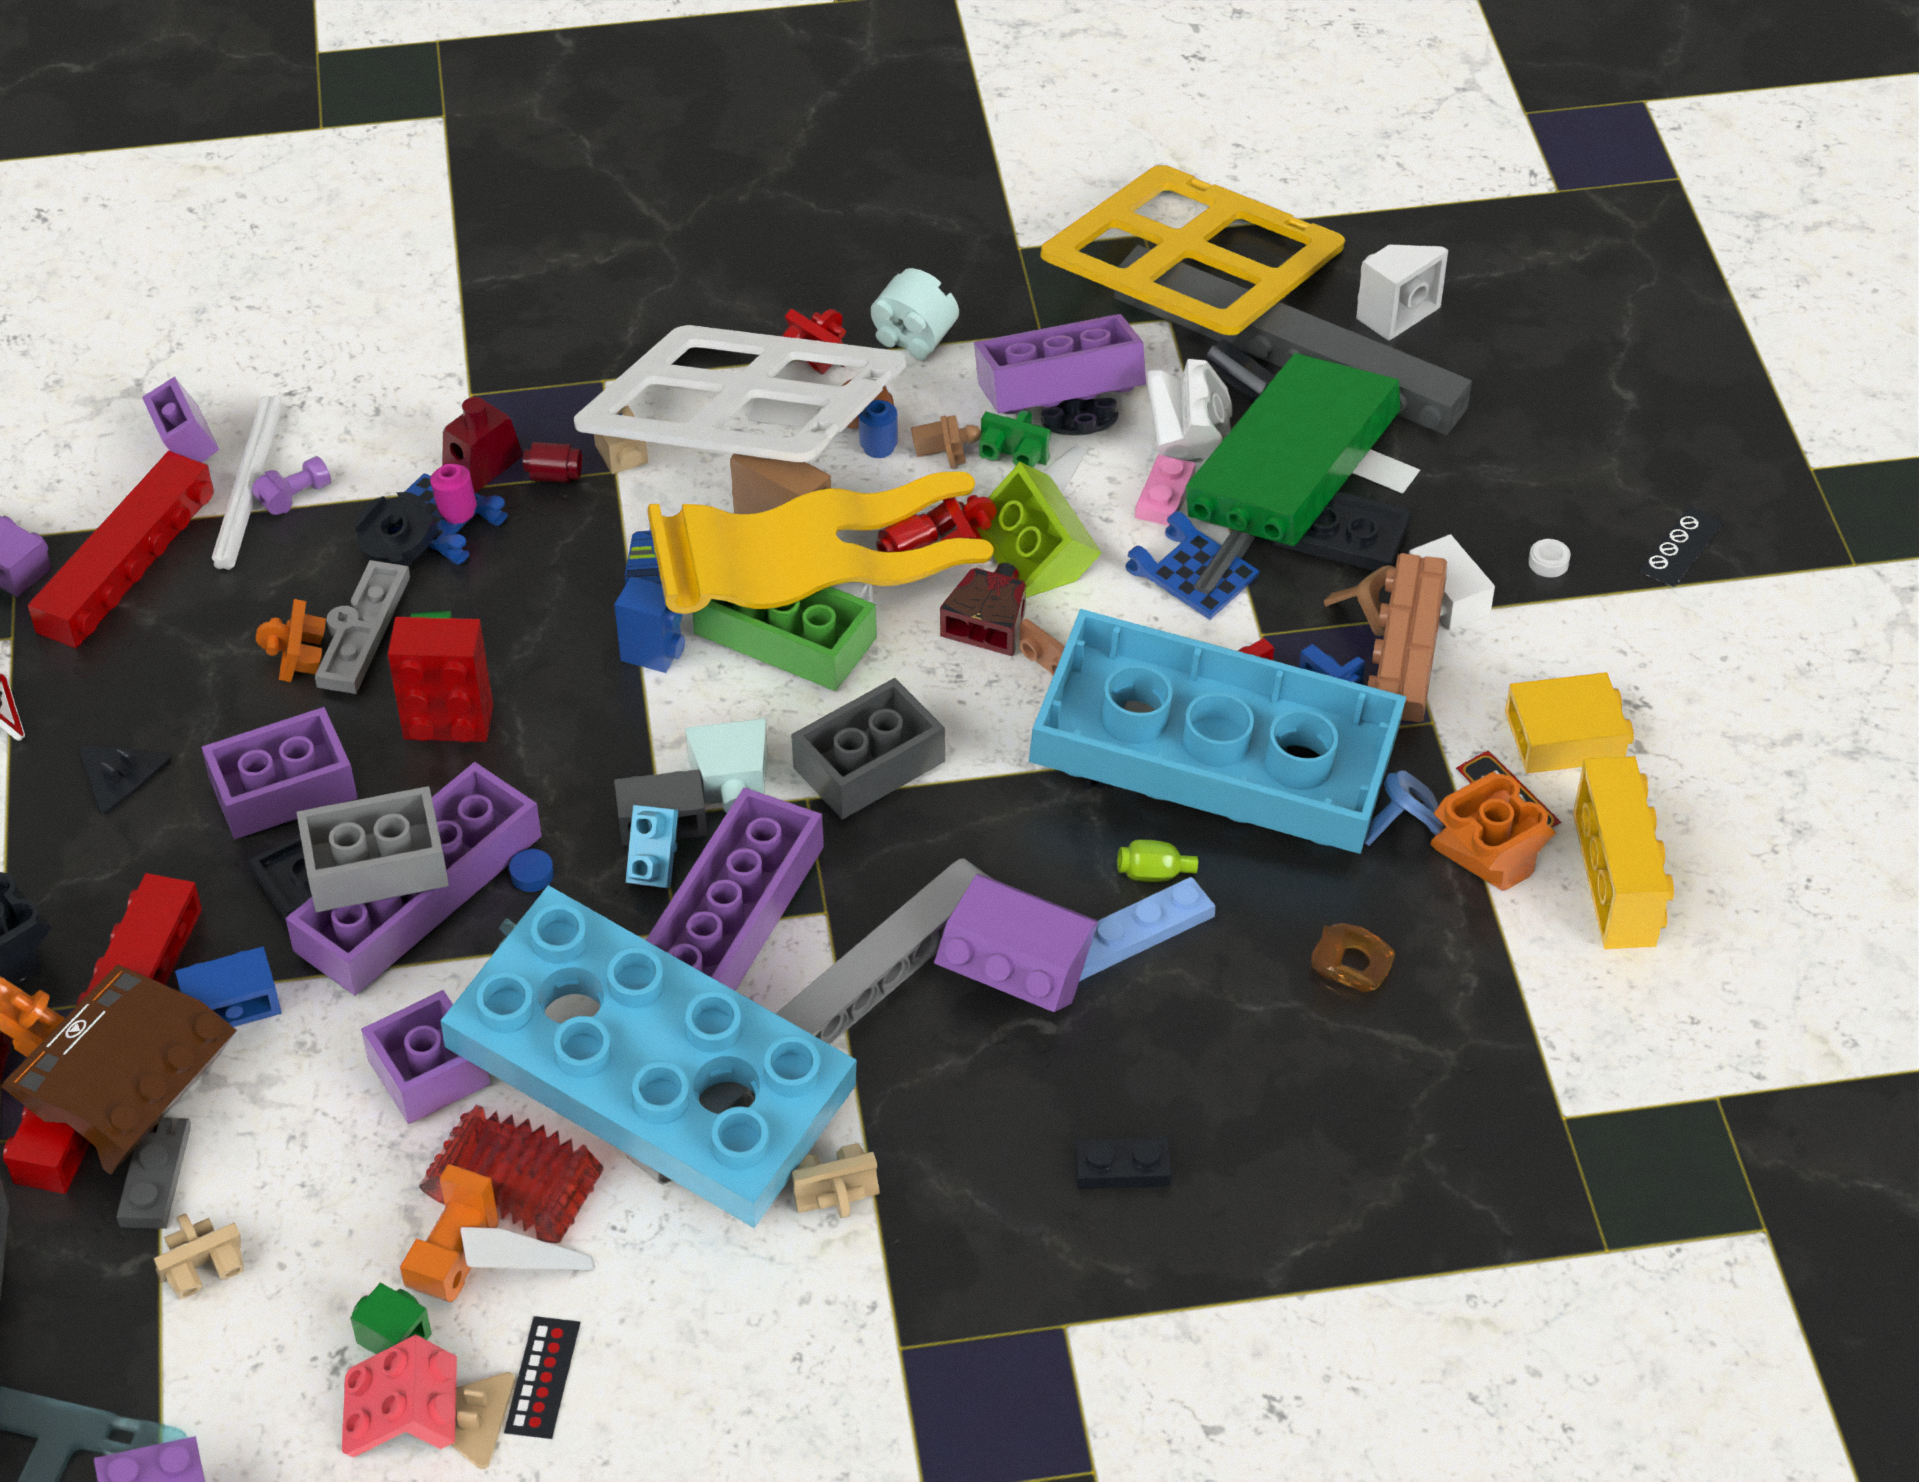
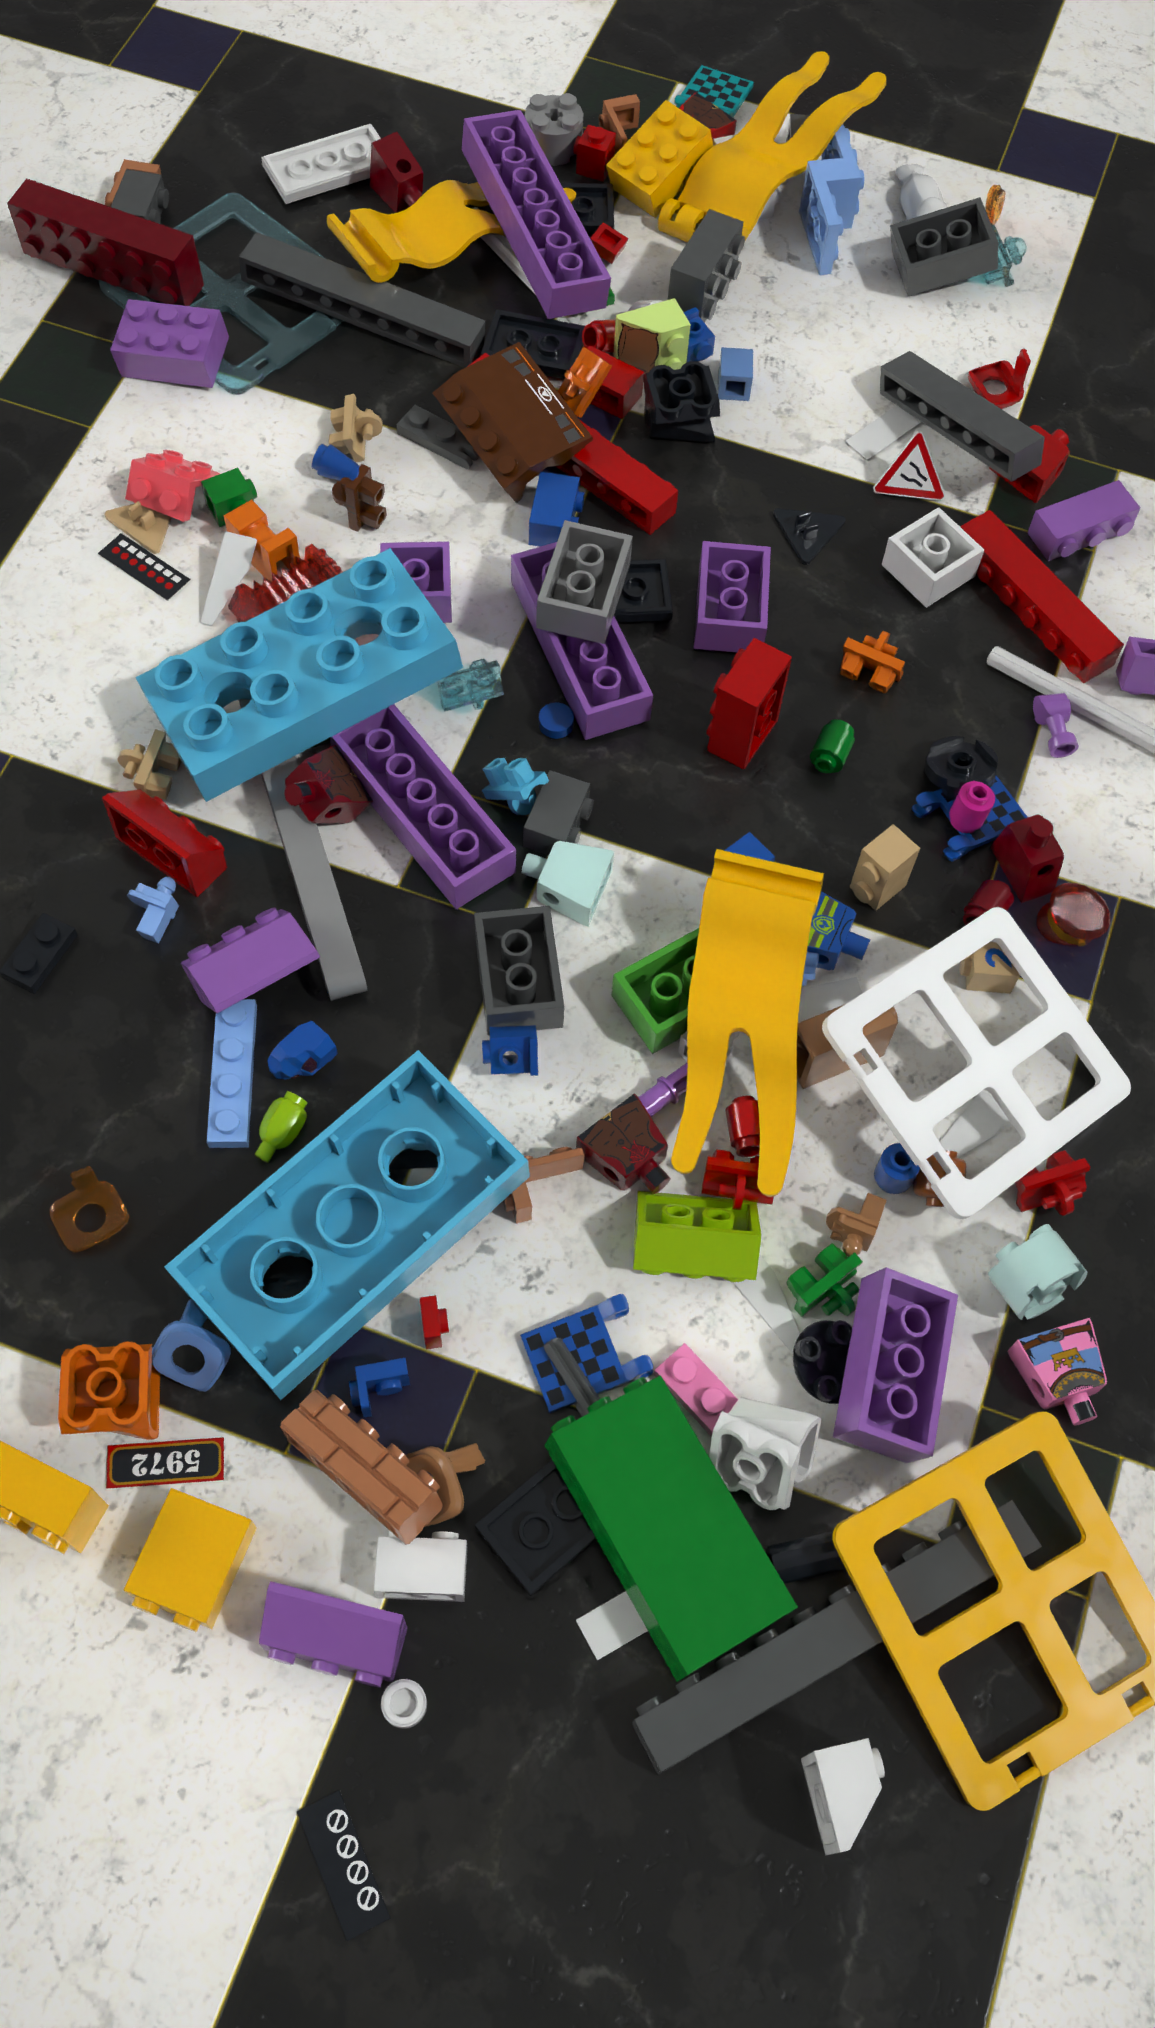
camera: 115 degrees right, 15 degrees up
light grey hinge [315,560,410,694] -> none
none -> red slope [102,789,227,897]
none -> light blue piece [127,877,179,944]
none -> medium lavender slope [259,1581,407,1687]
none -> blue rock [267,1021,338,1080]
none -> torso [285,745,373,824]
none -> blue cone [311,444,360,481]
none -> reddish brown hips [332,464,387,532]
none -> blue brick [482,1025,538,1076]
none -> medium lavender axle [638,1062,688,1117]
none -> tan brick [850,824,920,911]
none -> white brick [882,507,984,608]
none -> torso [1007,1318,1107,1426]
none -> clear red piece [1037,883,1111,946]

